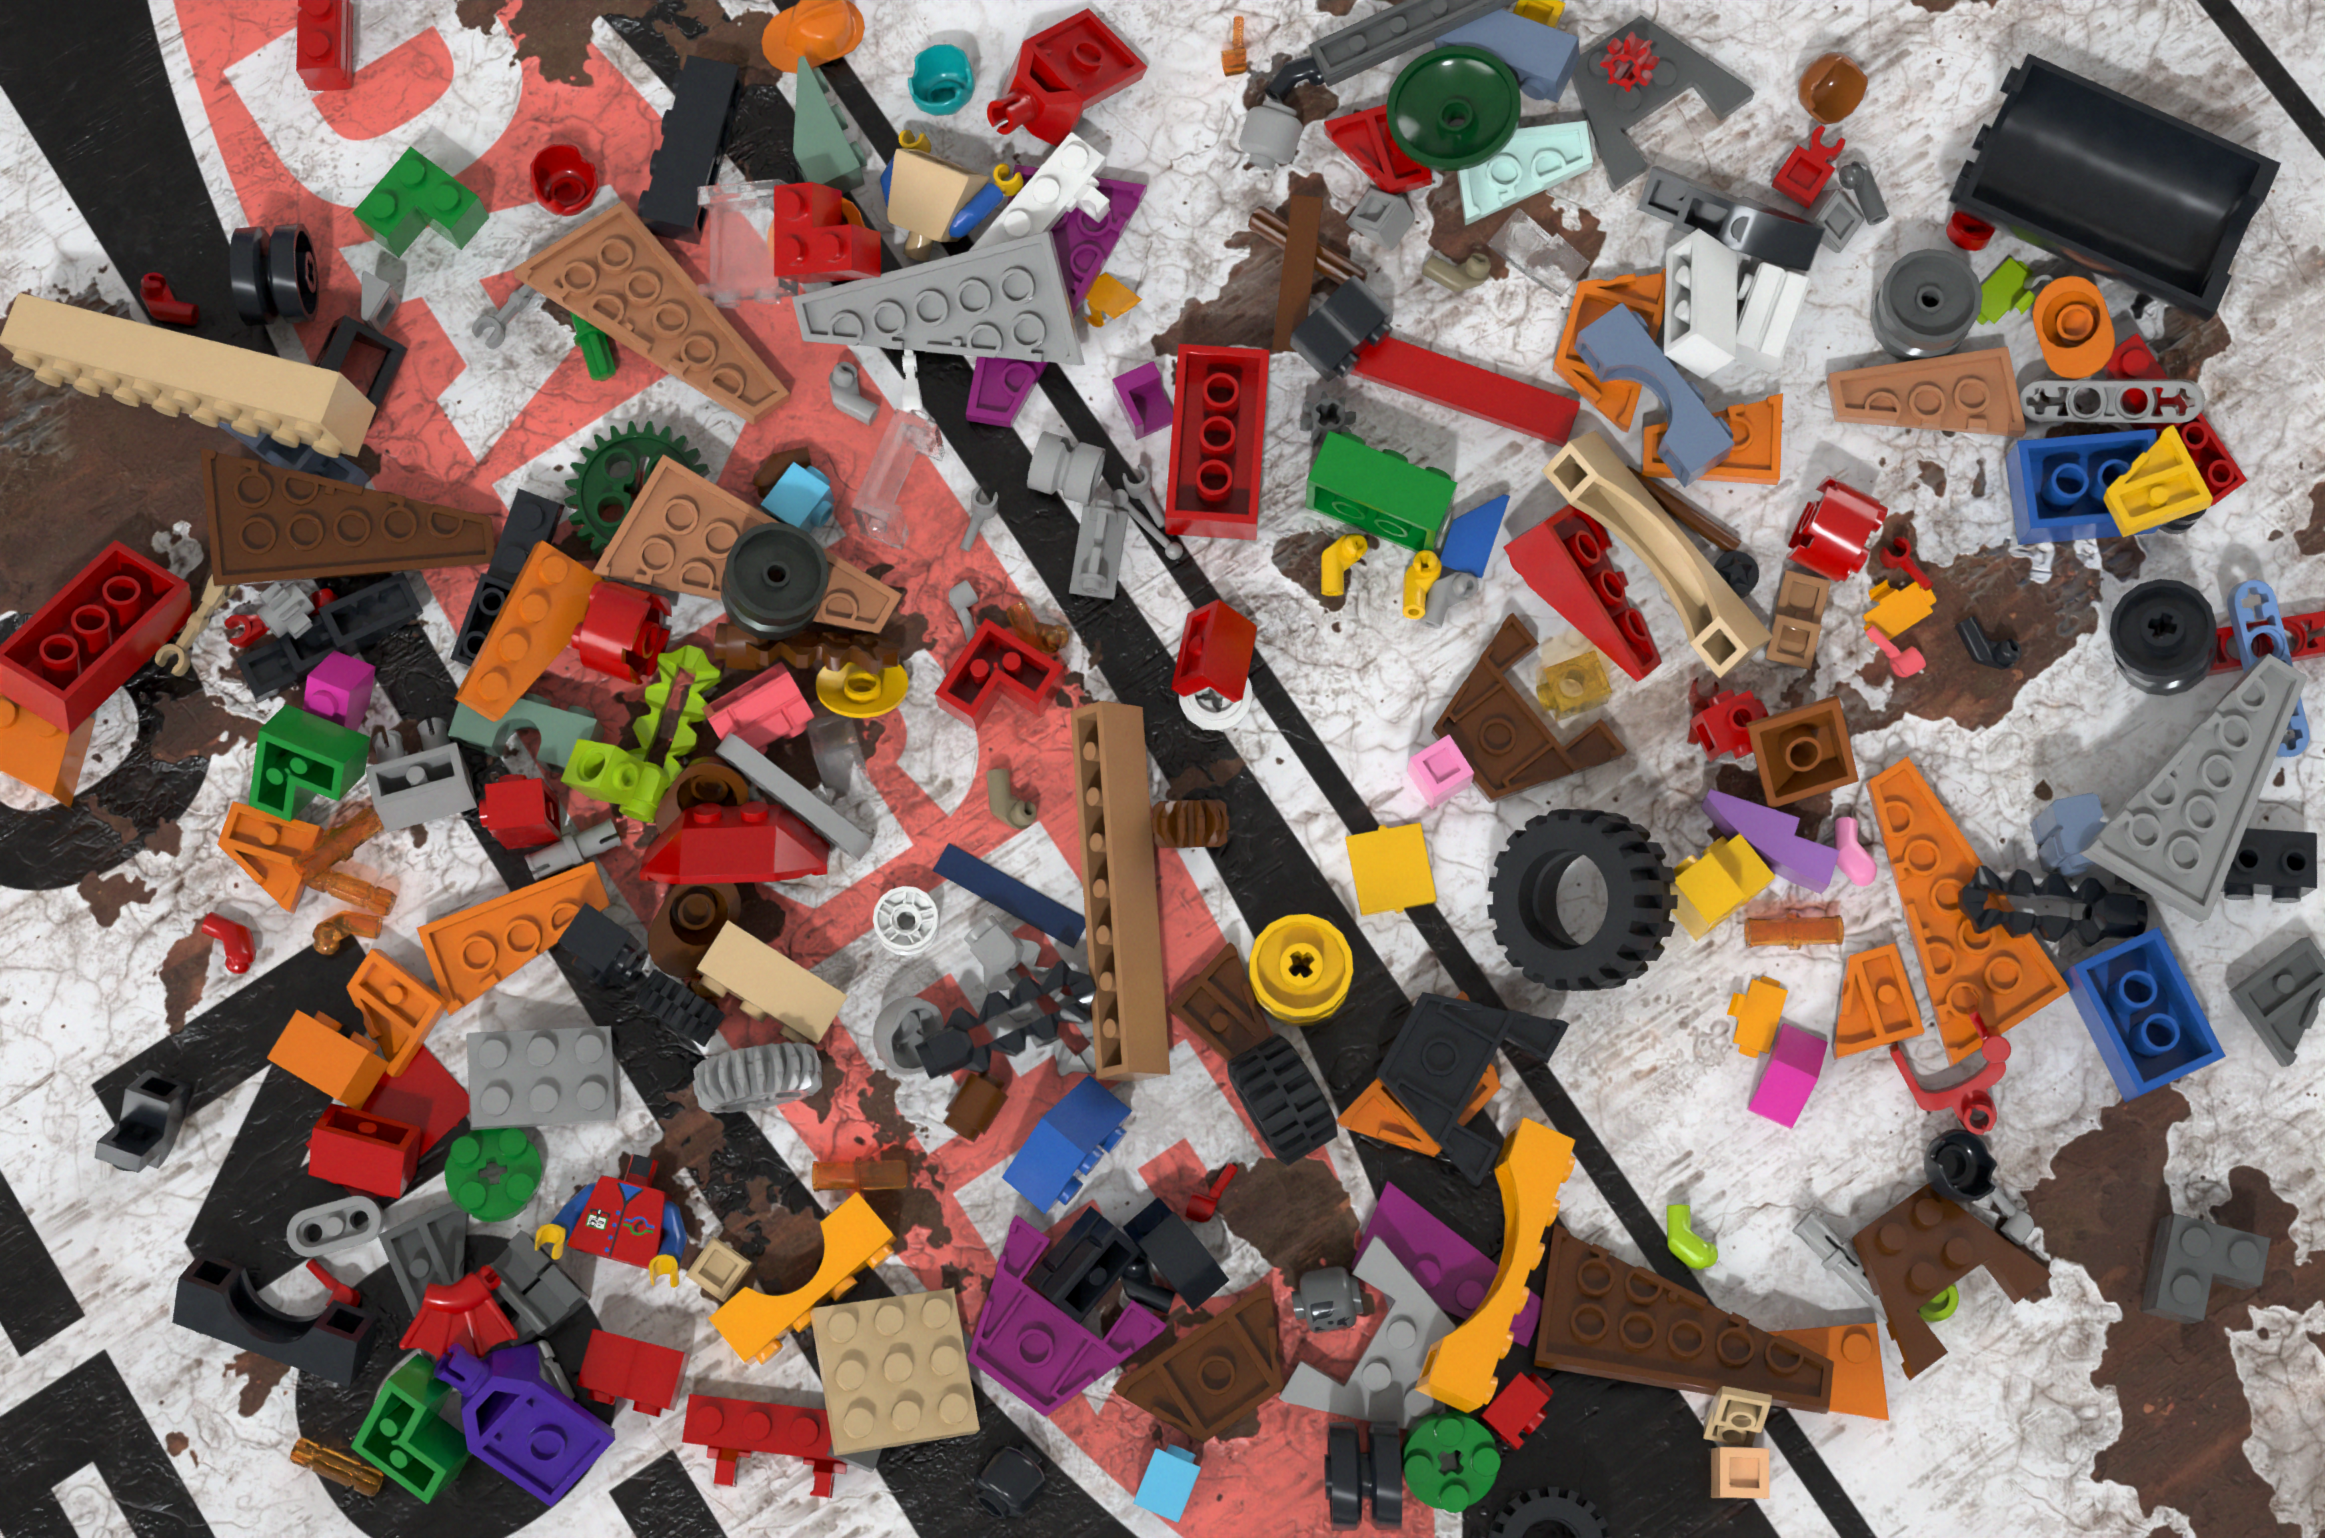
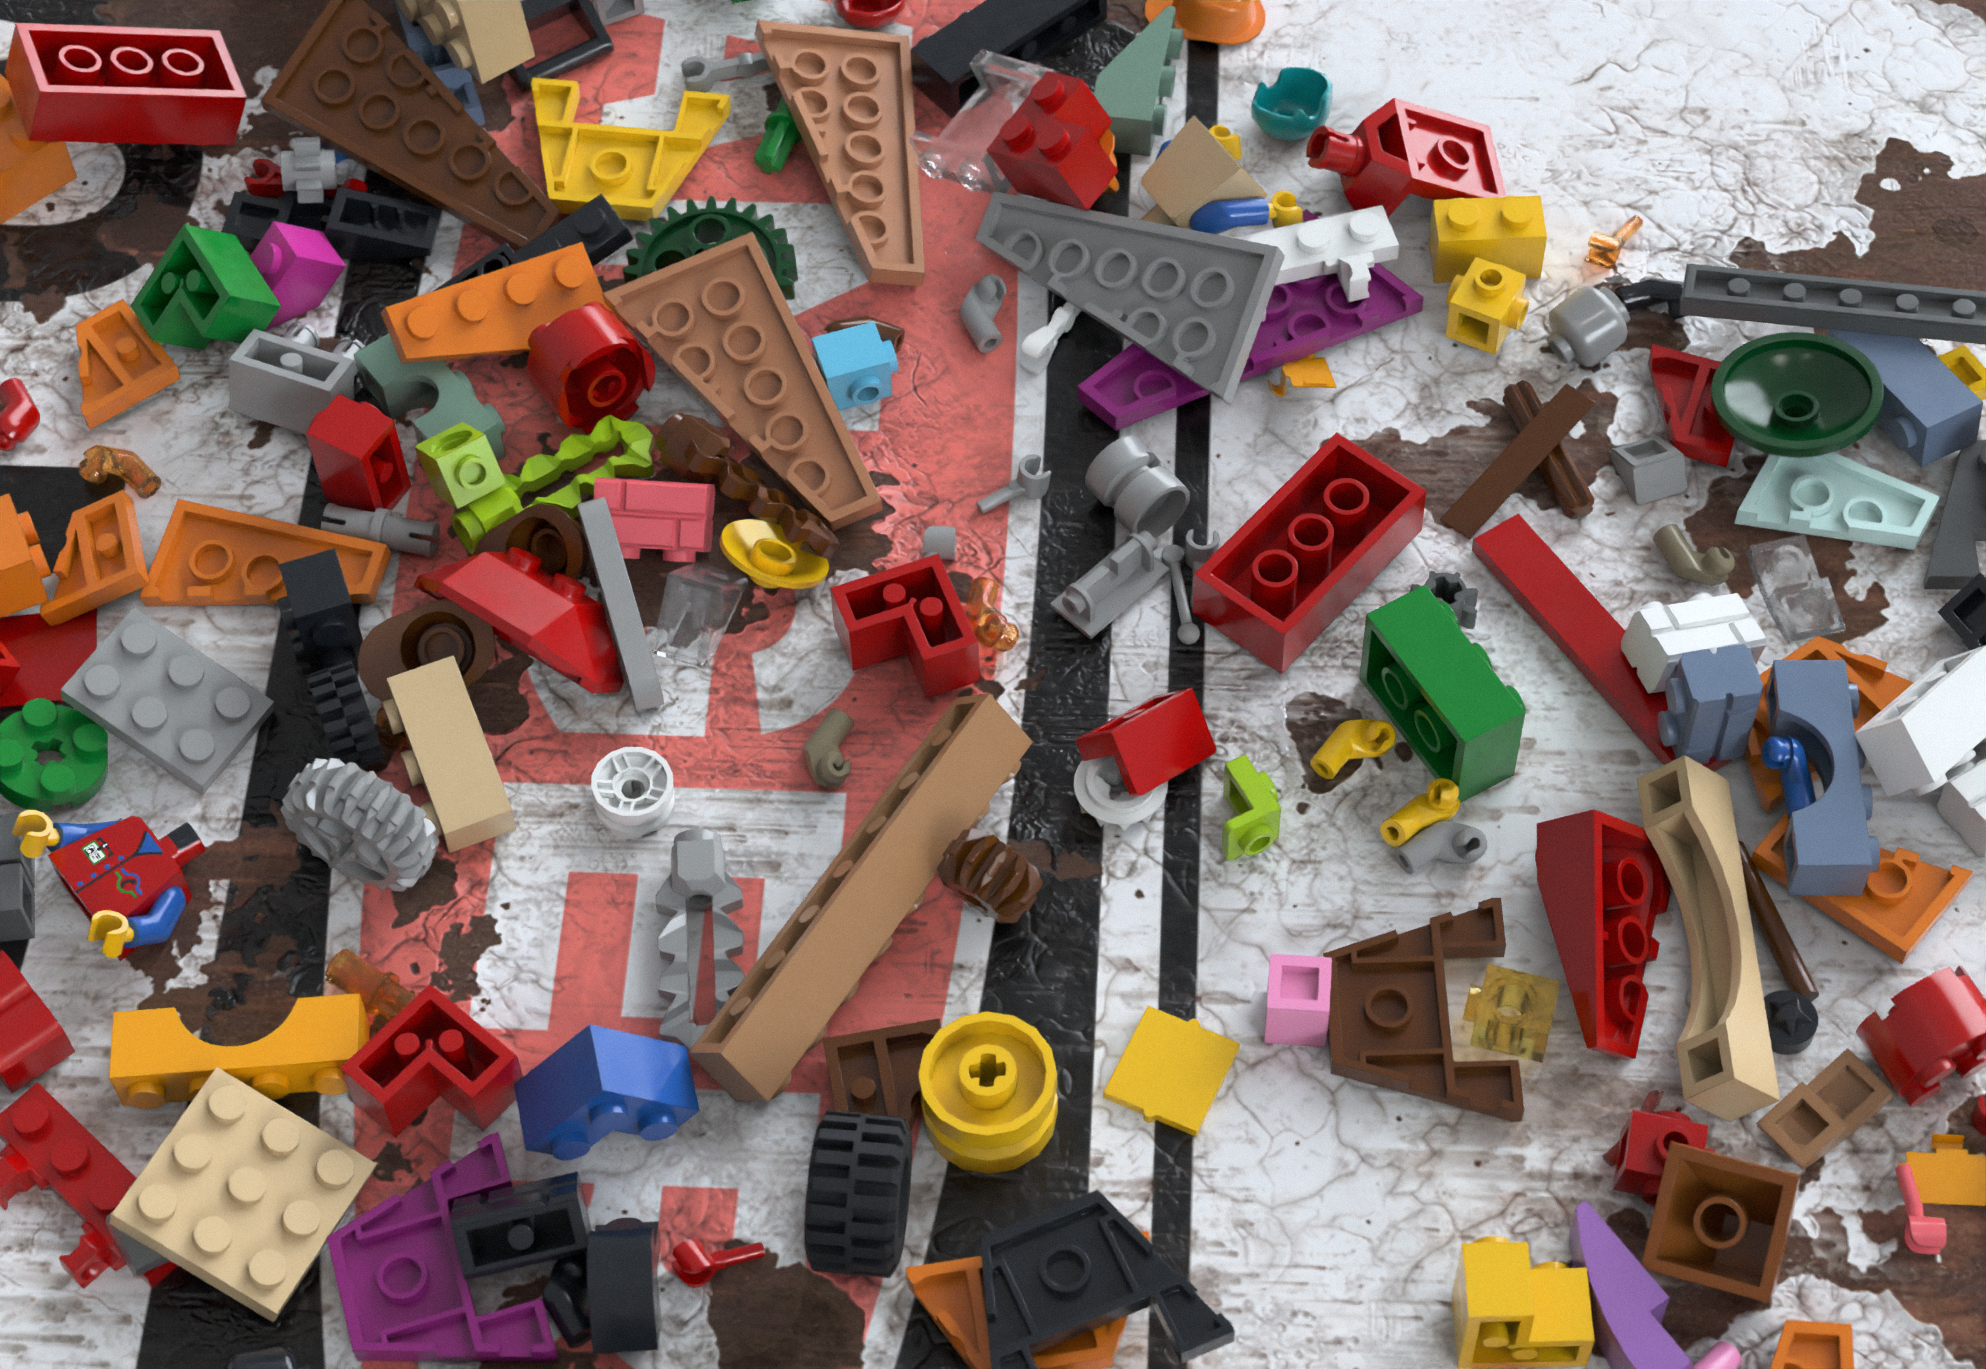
camera: 35 degrees right, 20 degrees down
tan piece [155,574,238,676] -> none
clear orange pin [291,806,385,884] -> none
clear orange axle [305,863,397,916] -> none
tan tile [685,1236,754,1303] -> none
pearl dark grey wheel [721,522,829,640] -> none
clear panel [851,408,945,550] -> none
light grey helmet [873,996,945,1075] -> none
black sword [915,960,1096,1080] -> none
dark blue sticker [932,843,1086,949] -> none
reddish brown brick [942,1071,1009,1143] -> none
magenta panel [1112,361,1173,441] -> none
black brick [1290,275,1394,382] -> none
blue slope [1440,494,1510,578] -> none
black tyre [1487,809,1678,991] -> none
none -> red brick [340,984,523,1138]
none -> yellow wing [531,77,731,221]
none -> lime bracket [1221,754,1281,861]
none -> yellow brick [1428,195,1547,283]
none -> yellow brick [1445,257,1530,355]
none -> white brick [1621,593,1766,694]
none -> sand blue brick [1658,644,1763,764]
none -> blue arm [1761,735,1816,820]

